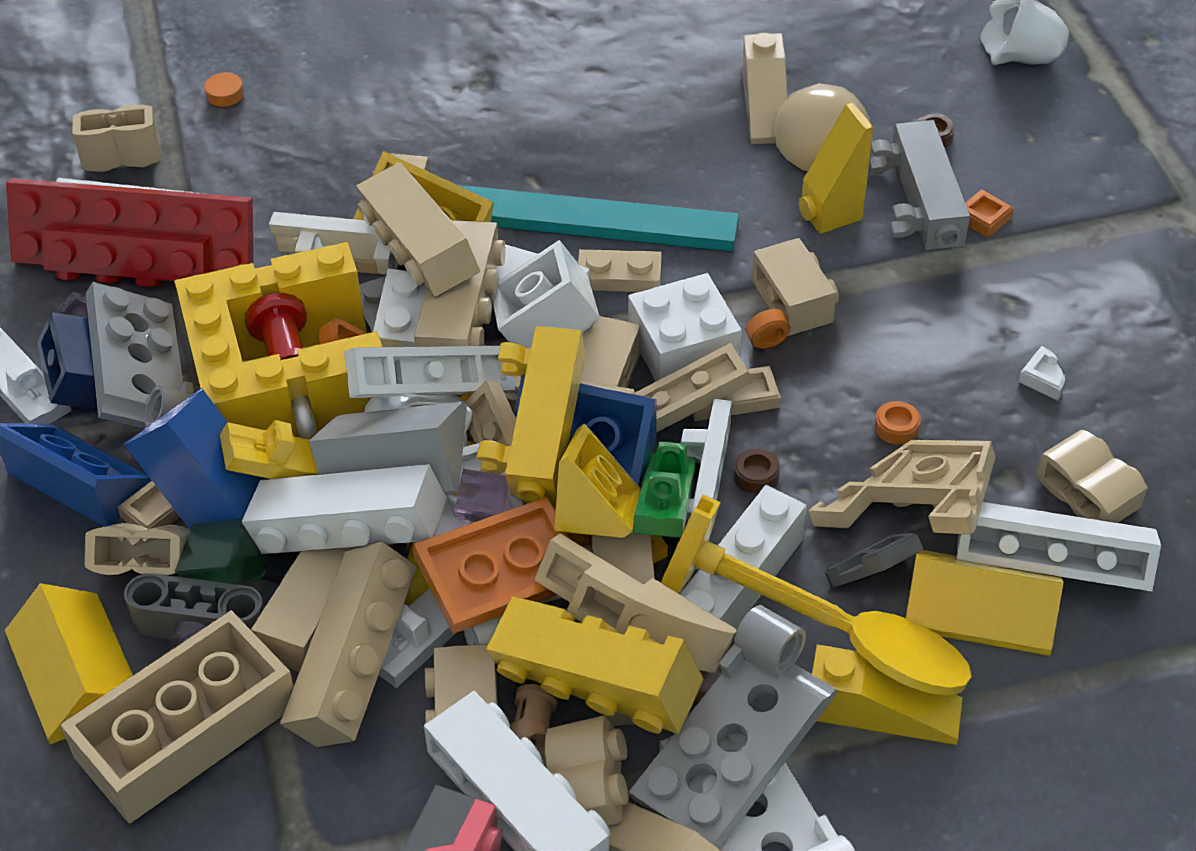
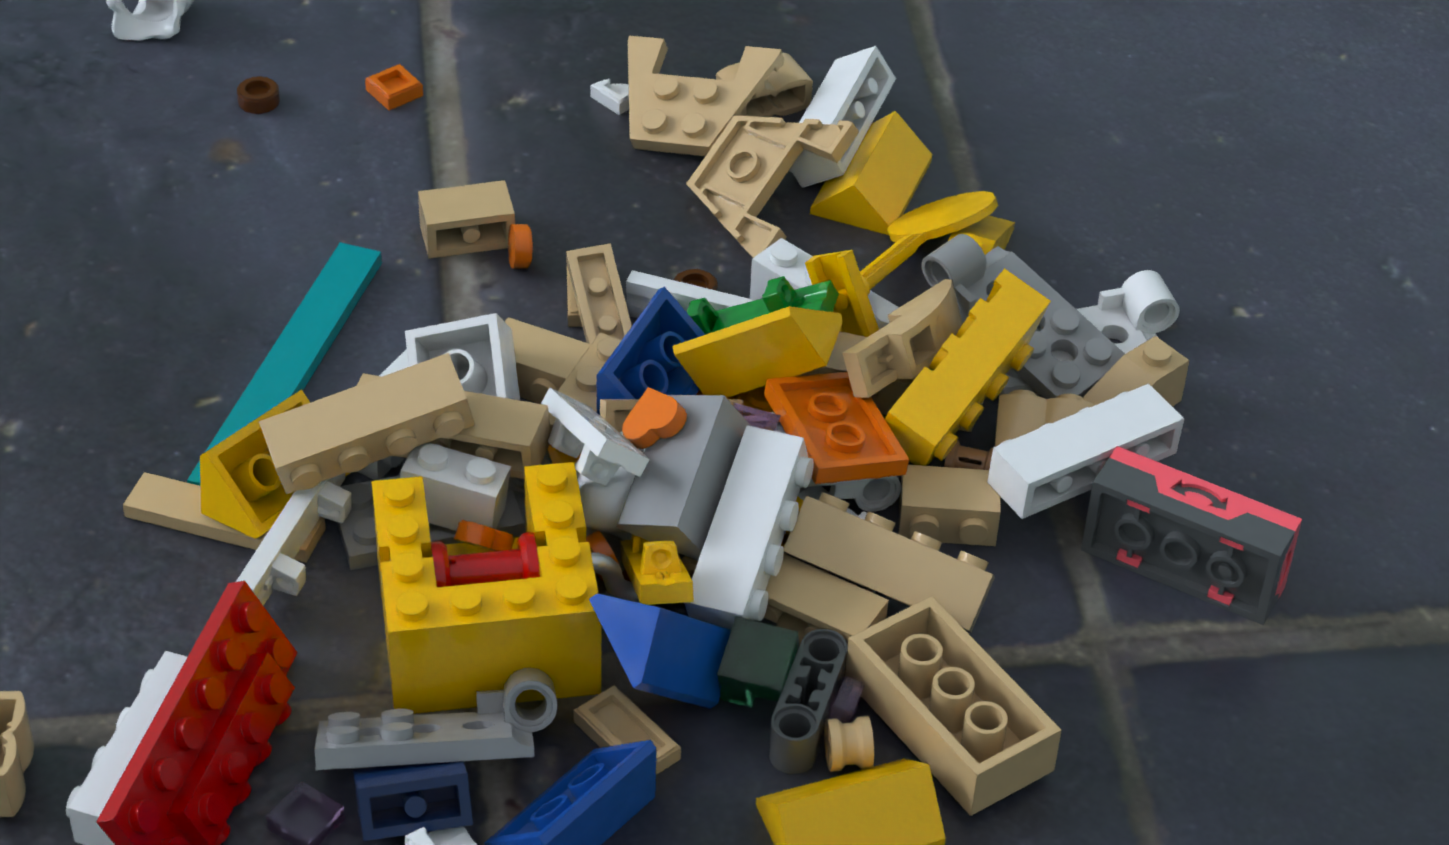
camera: 85 degrees left, 5 degrees down
tan brick [85,523,196,576] -> none
yellow brick [477,326,585,503] -> none
tan plate [578,250,661,292] -> none
white brick [628,273,742,381] -> none
tan slope [742,33,787,144] -> none
tan cylinder [773,83,871,172] -> none
yellow slope [799,102,873,234] -> none
dark grey tile [824,533,924,588] -> none
light grey brick [869,120,970,250] -> none
orange tile [875,401,921,445] -> none
none -> orange tile [622,387,687,449]
none -> tan wing [628,36,785,156]
none -> tan wheel [824,716,874,772]

